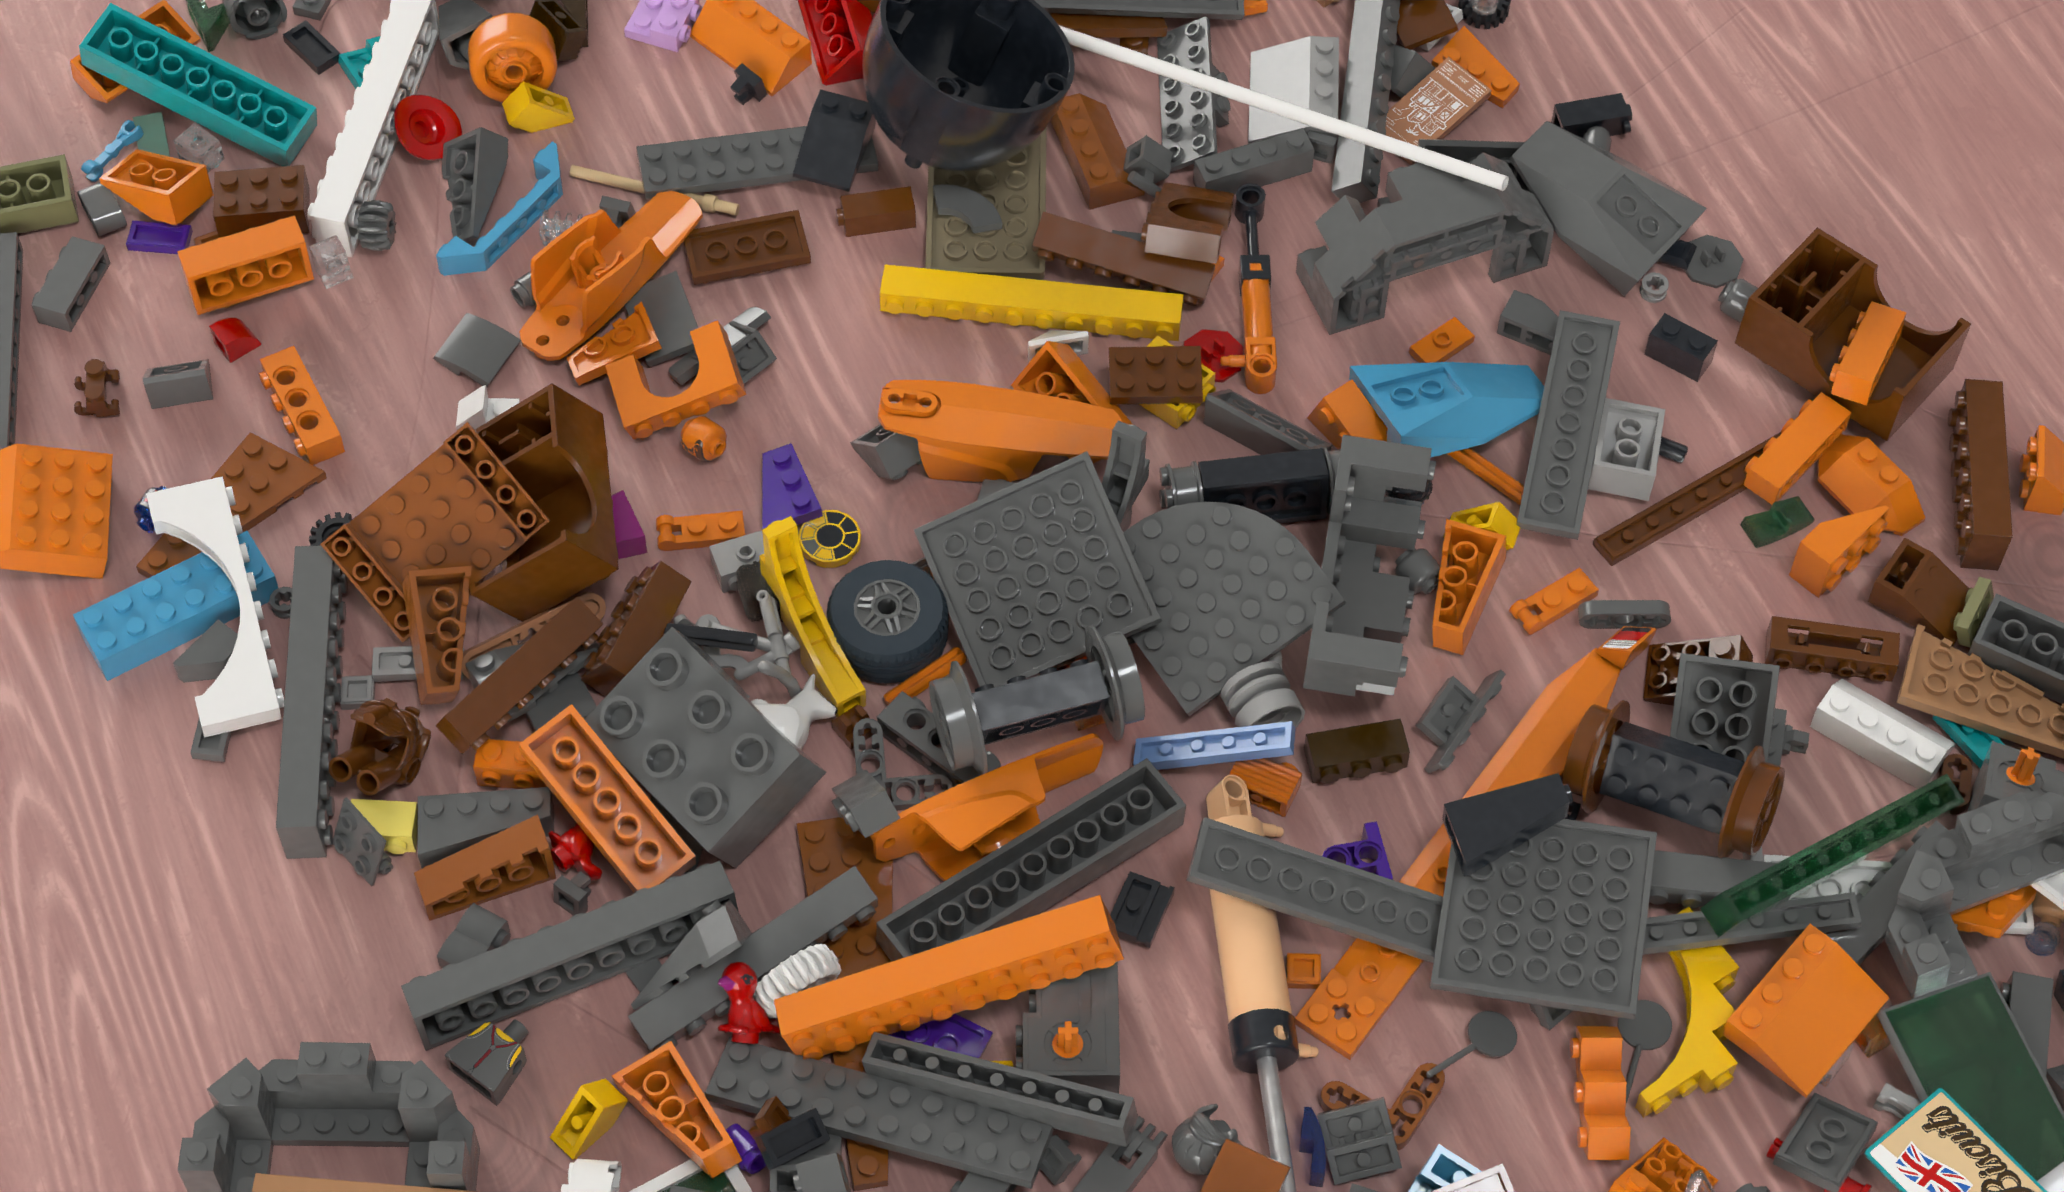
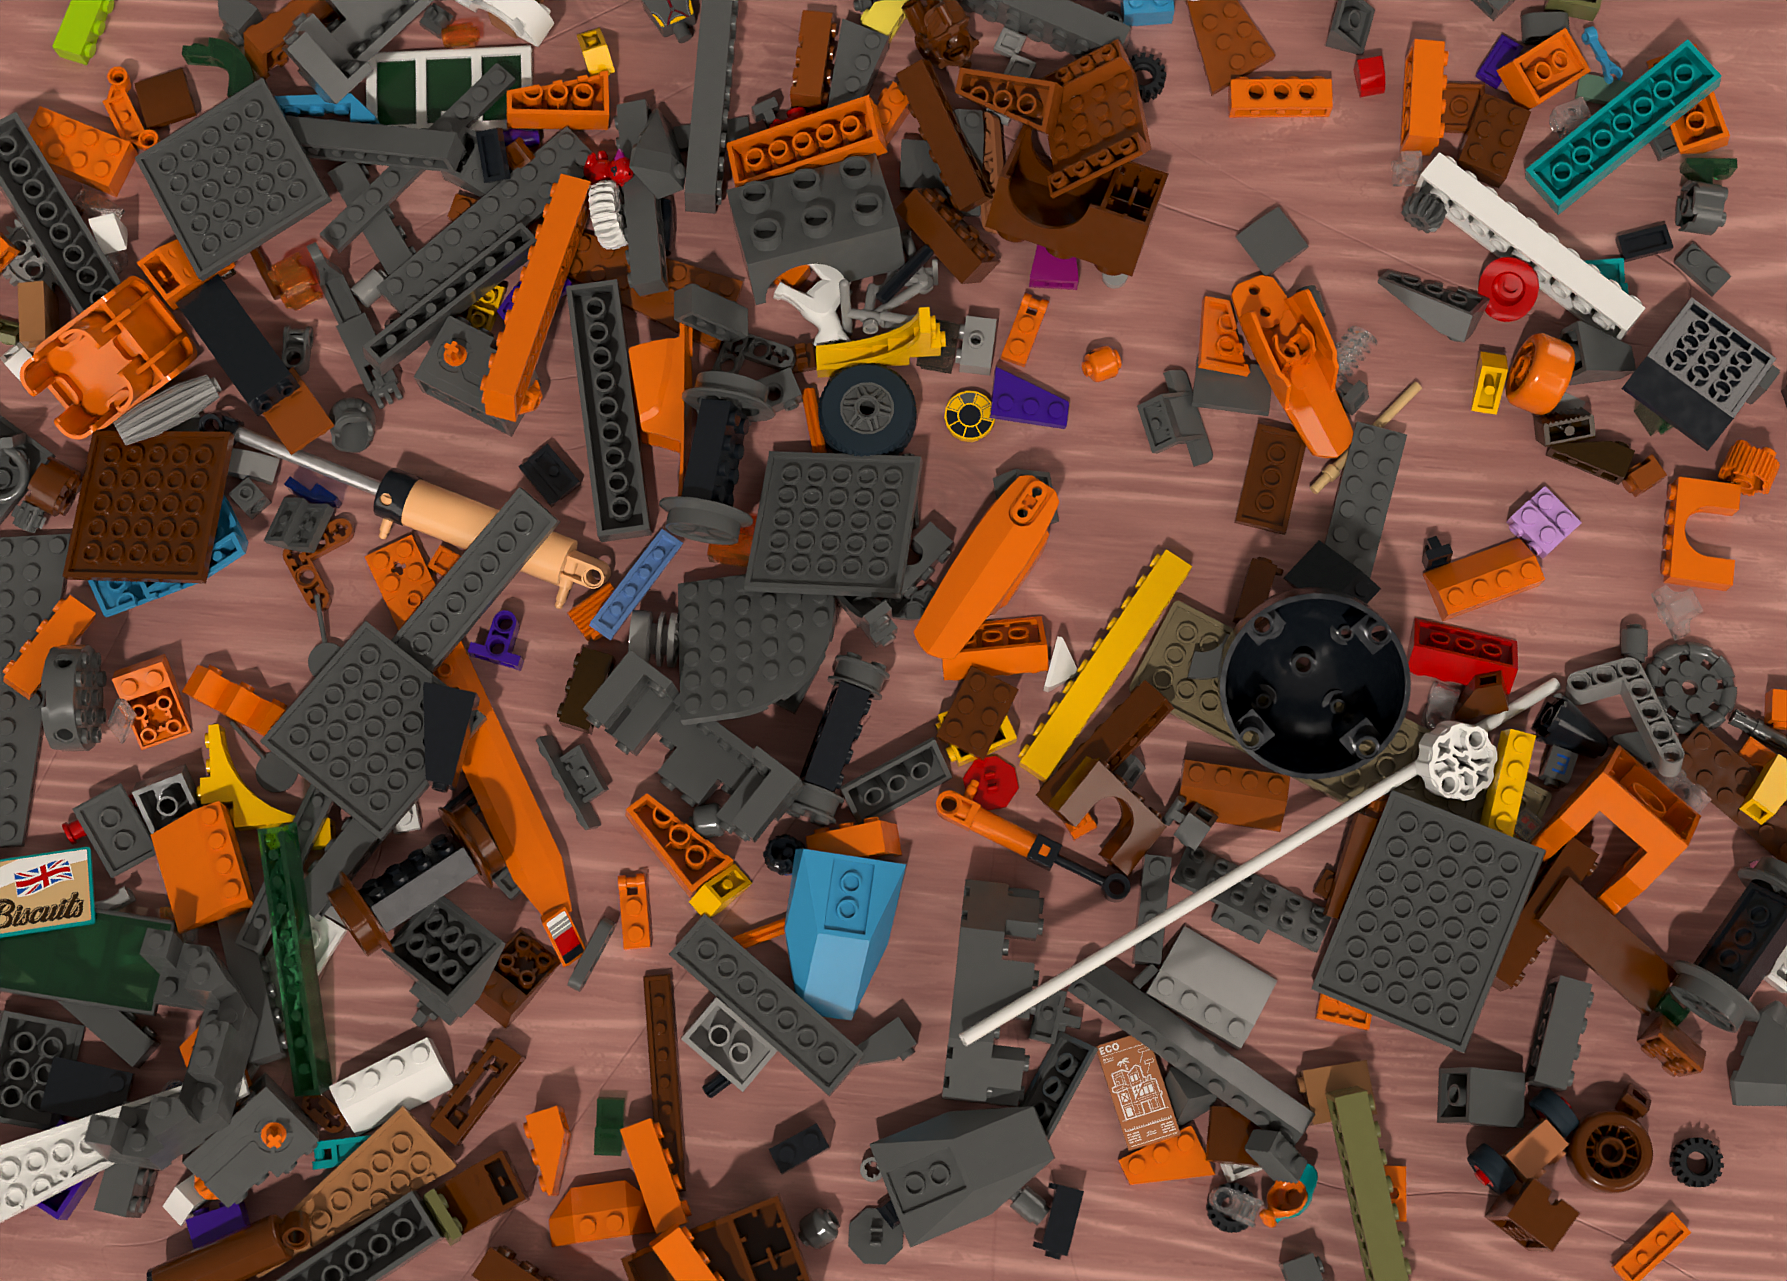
camera: 120 degrees right, 20 degrees up
dark azure slope [436,141,563,276] -> none
dark grey brick [437,903,511,968] -> none
white slope [456,385,520,430] -> none
orange arch [605,320,747,439] -> none
orange plate [1409,317,1475,363] -> none
none -> dark grey slope [132,764,203,834]

